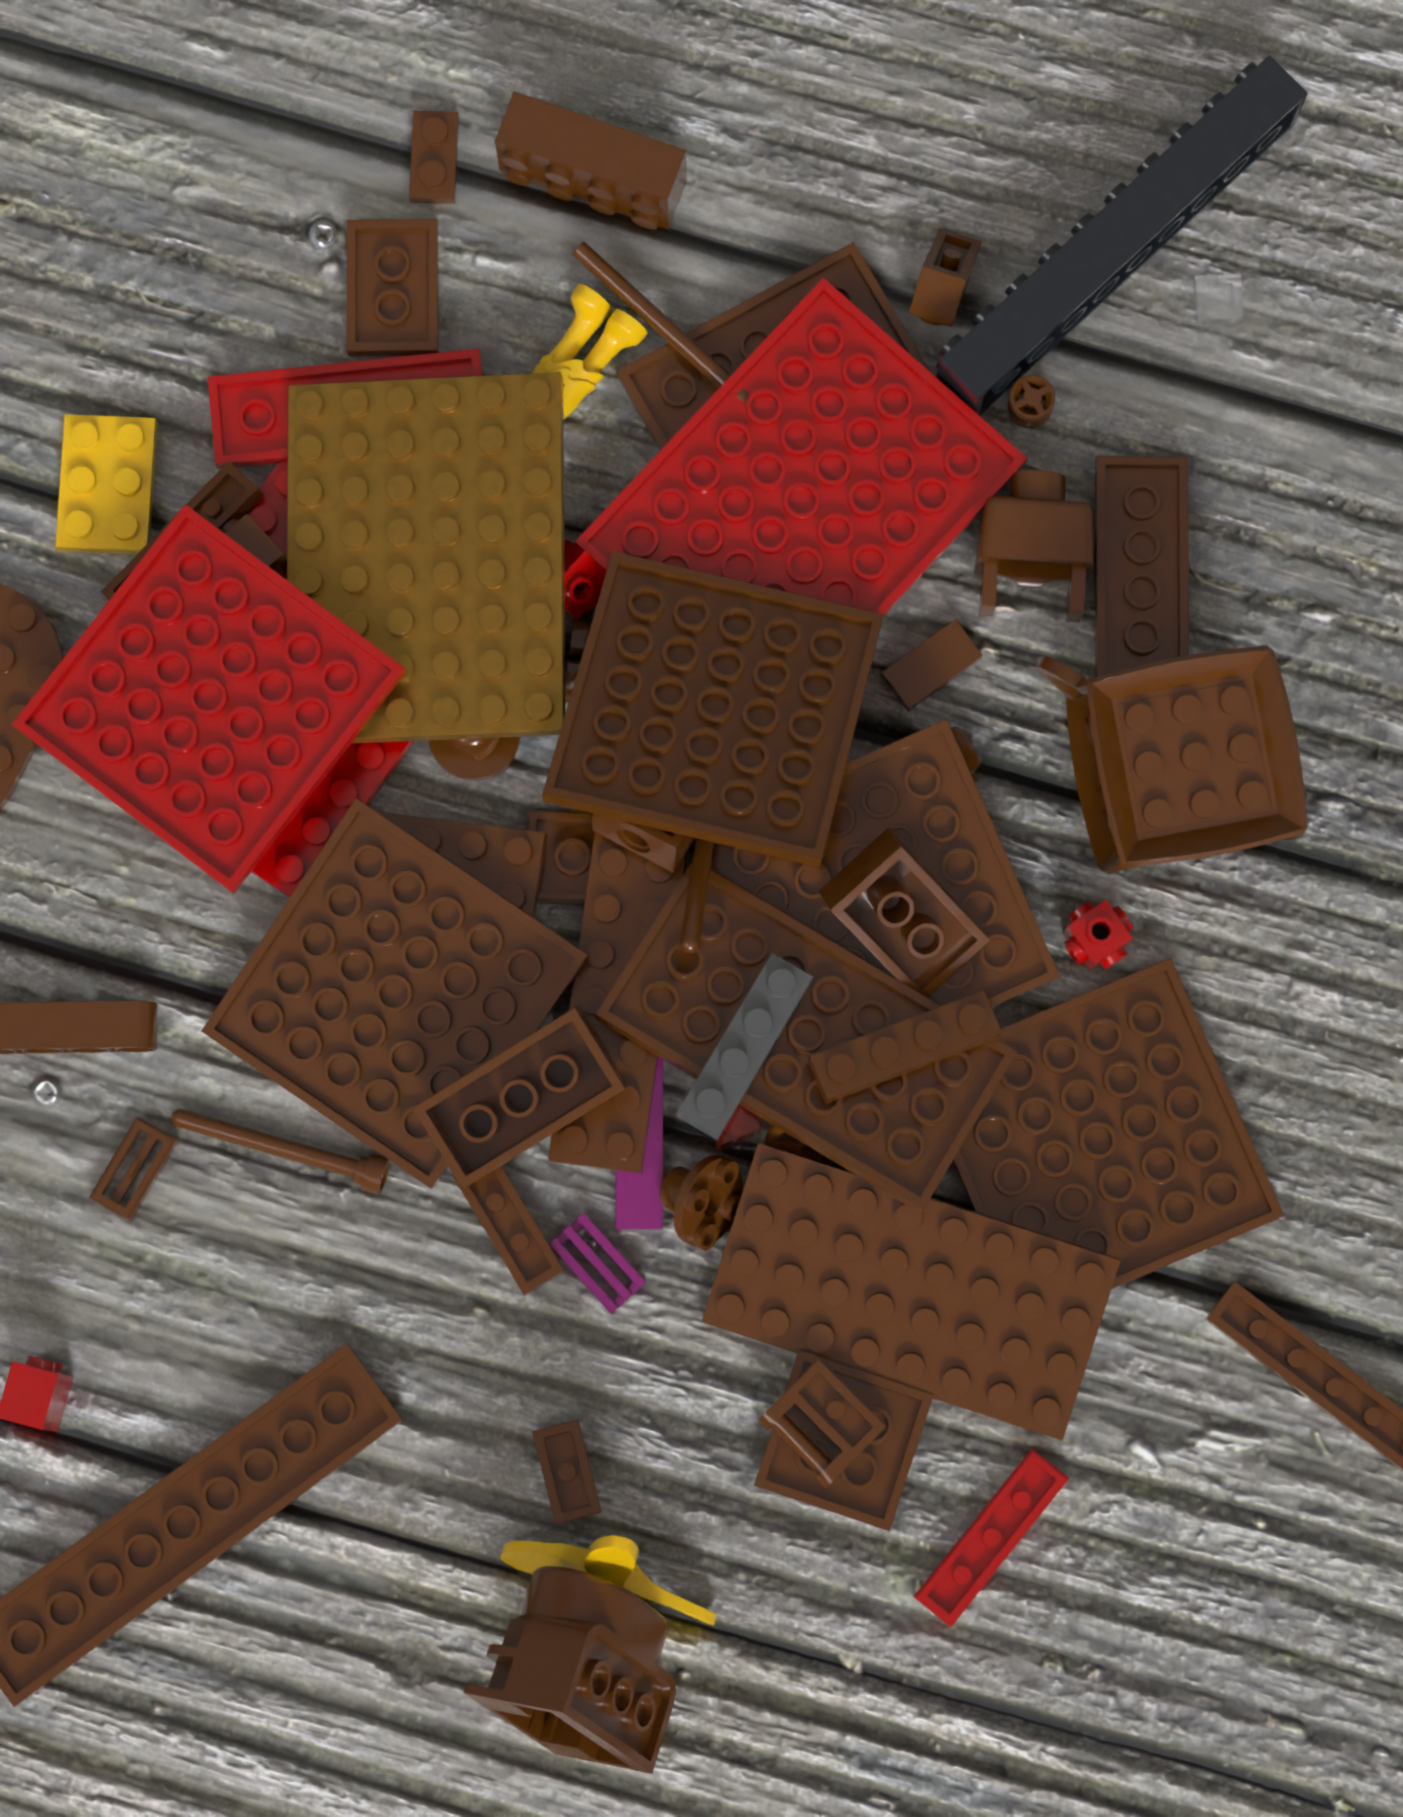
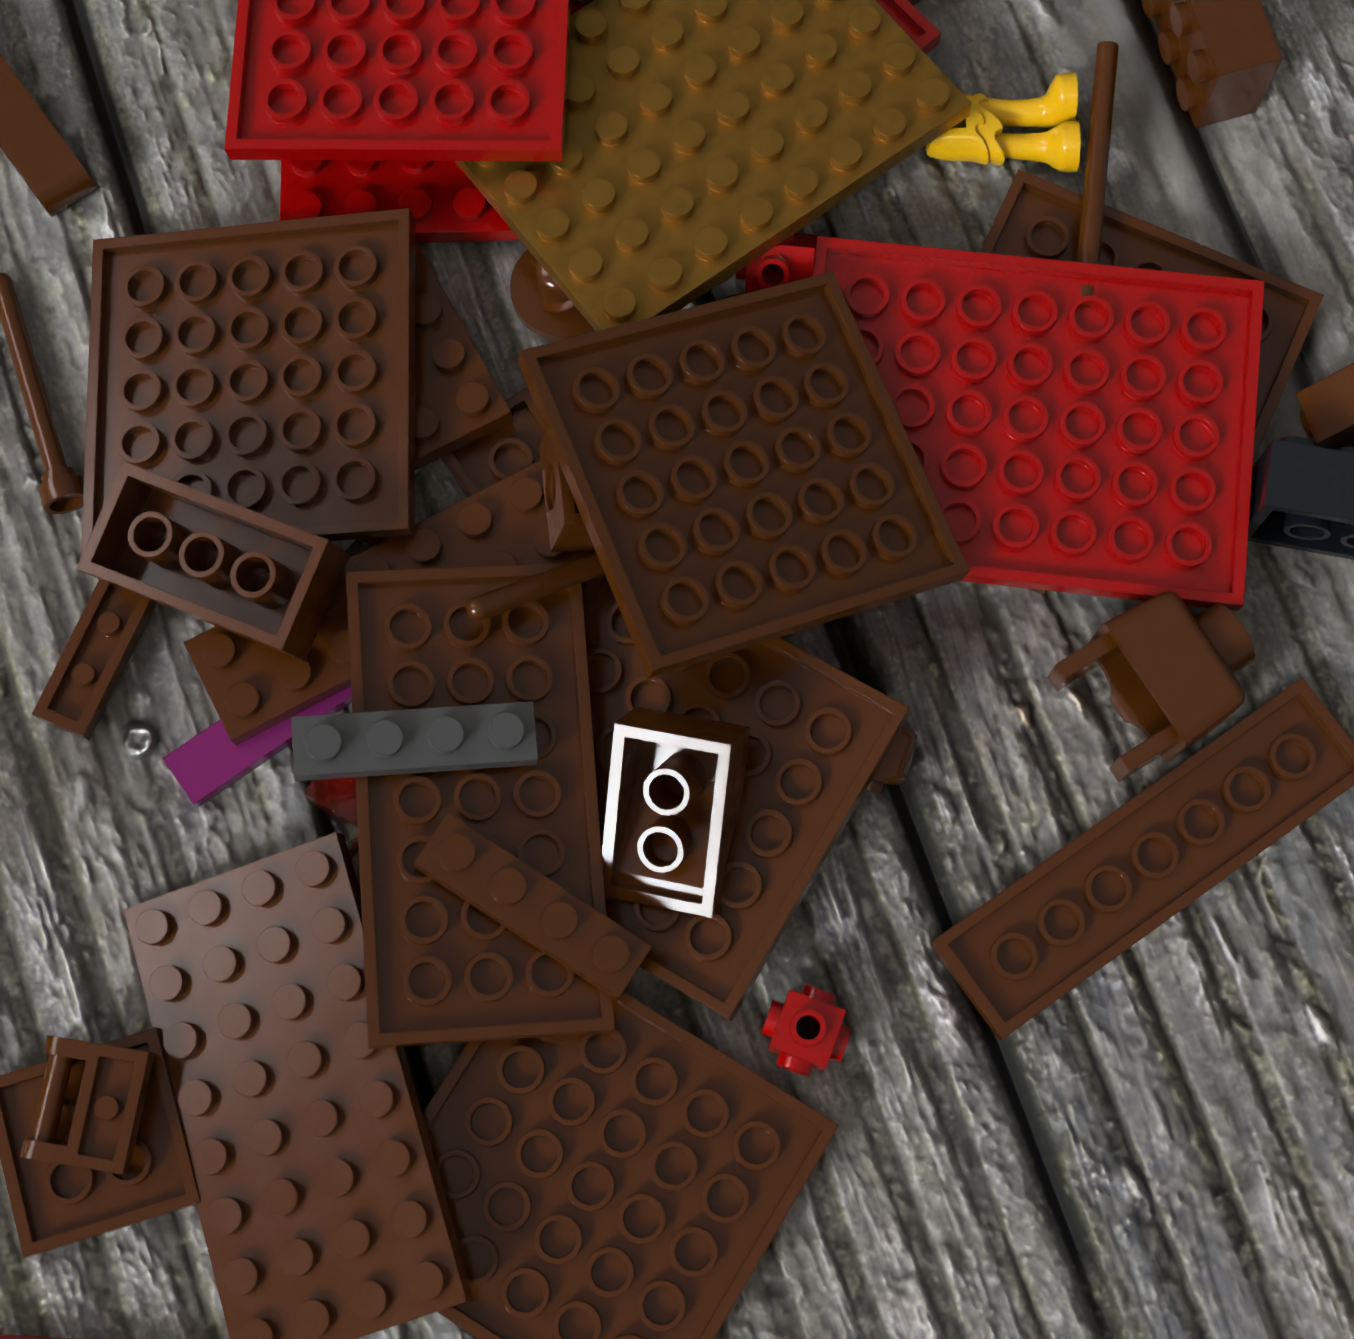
camera: 55 degrees right, 5 degrees down
magenta tile [549,1212,646,1315] -> none
reddish brown plate [659,1155,743,1251] -> none
reddish brown tile [881,619,983,712] -> none
reddish brown wheel [1007,375,1055,429] -> none
reddish brown piece [1035,645,1307,875] -> none

